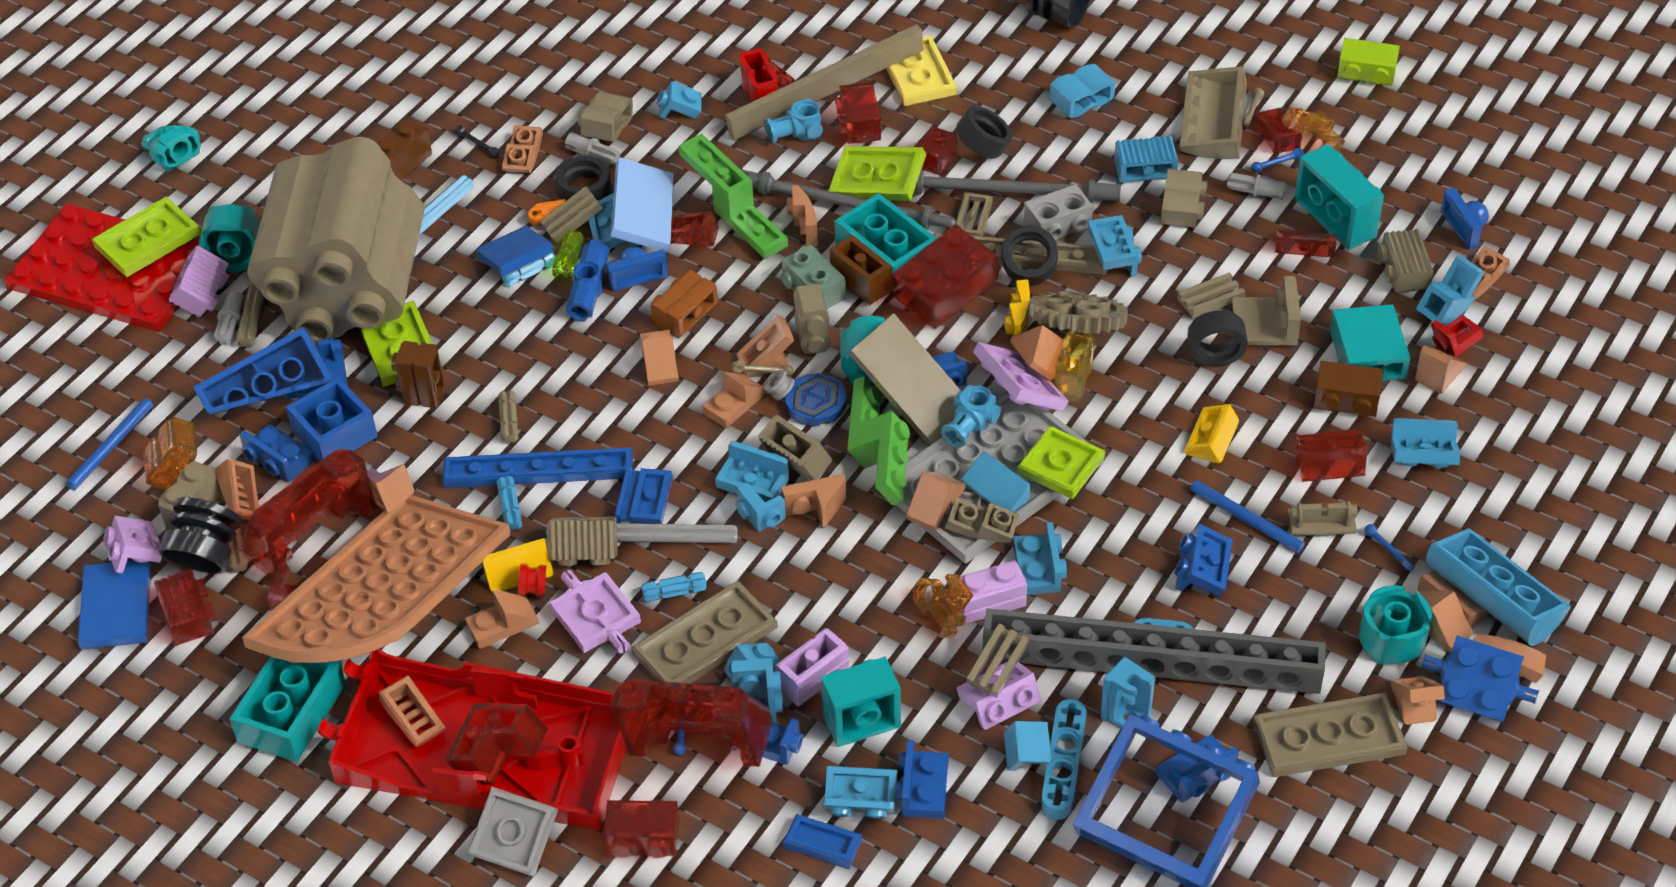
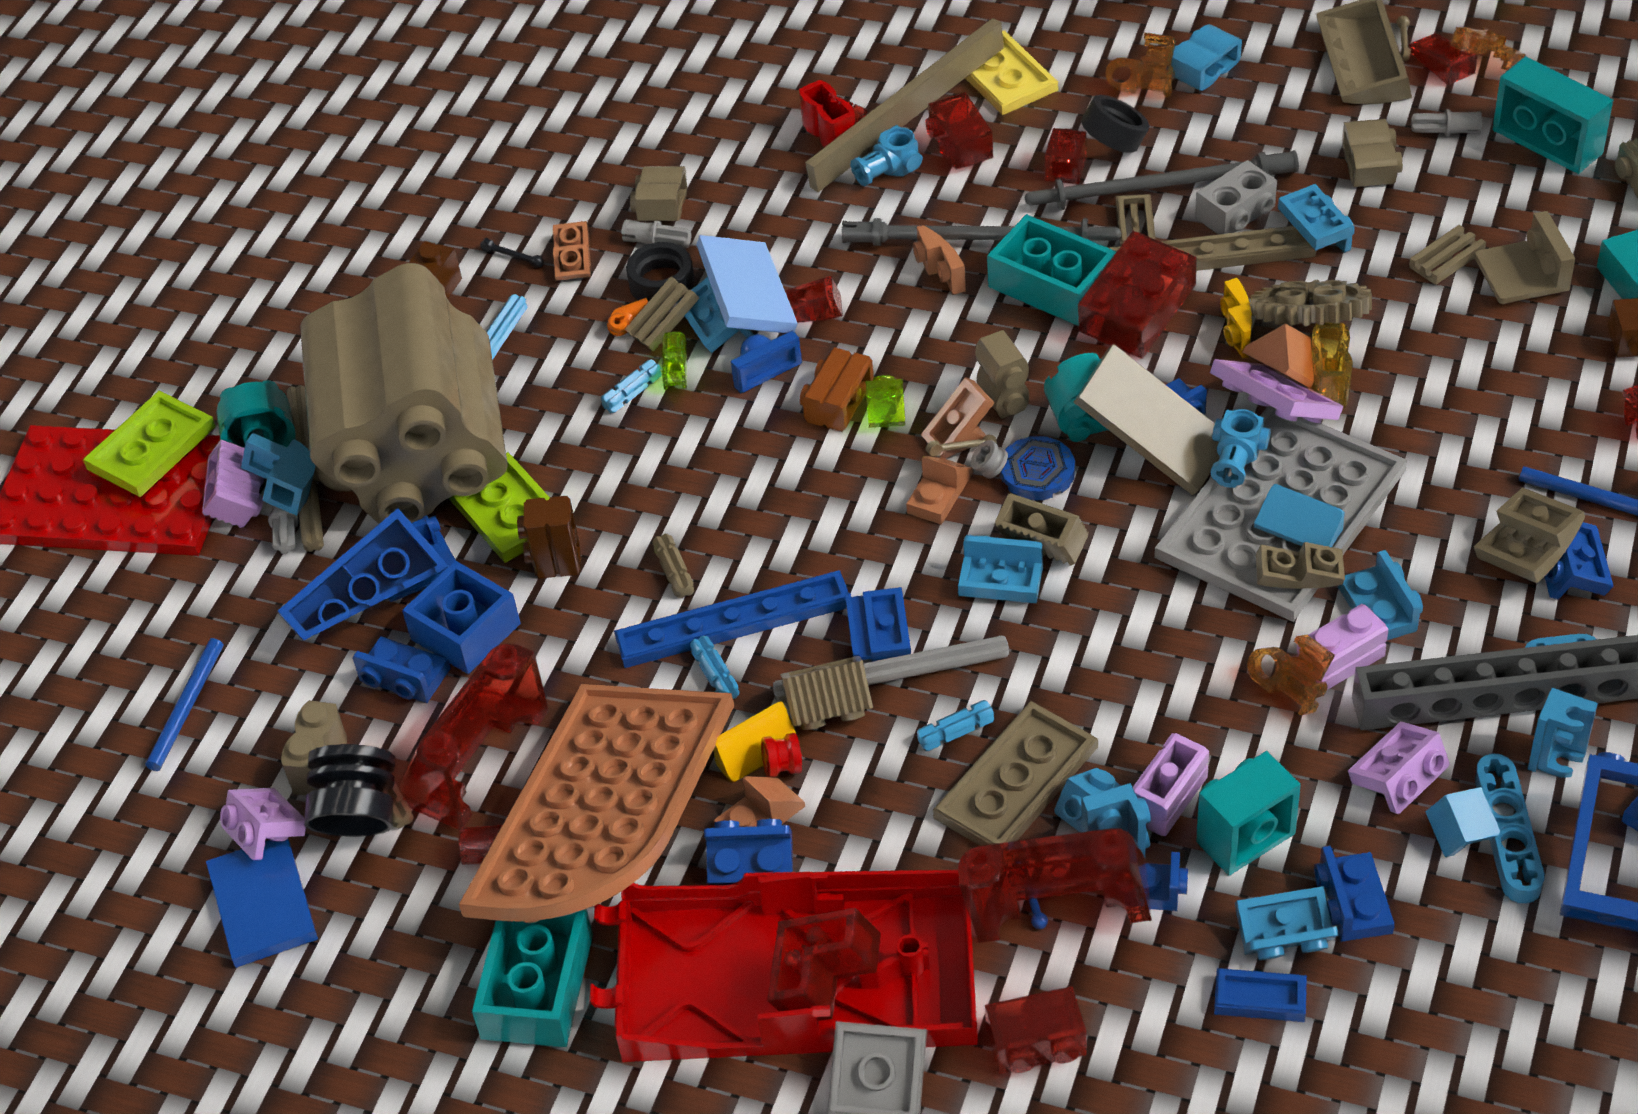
camera: 10 degrees left, 0 degrees up
teal piece [141,125,201,172] -> none
clear orange brick [143,417,197,490] -> none
clear red brick [154,569,217,646] -> none
nougat slope [215,458,260,523] -> none
nougat slope [362,464,414,512] -> none
nougat slope [379,675,445,747] -> none
blue tile [475,225,553,276] -> none
lavender plate [549,570,641,654] -> none
blue piece [566,240,610,322] -> none
nougat slope [640,329,679,386] -> none
dark azure bracket [656,81,702,119] -> none
bright green bracket [678,133,788,259] -> none
dark azure bracket [736,482,786,533] -> none
sand green brick [781,244,846,309] -> none
nougat slope [782,474,846,528] -> none
lime plate [829,146,926,201] -> none
reddish brown brick [830,235,892,306] -> none
bright green bracket [847,376,910,505] -> none
nougat slope [907,472,966,531] -> none
dark tan tile [967,623,1029,698] -> none
black tyre [1001,225,1058,285] -> none
lime plate [1017,426,1105,499] -> none
dark azure brick [1114,135,1178,183] -> none
yellow slope [1184,404,1239,463] -> none
black tyre [1187,310,1248,367] -> none
blue hinge [1251,148,1304,173] -> none
clear red slope [1275,229,1336,258] -> none
none -> dark azure brick [241,433,315,516]
none -> blue bracket [704,819,793,885]
none -> clear neon green bracket [866,375,906,428]
none -> clear orange piece [1106,33,1176,98]
none -> dark tan slope [1474,487,1585,583]

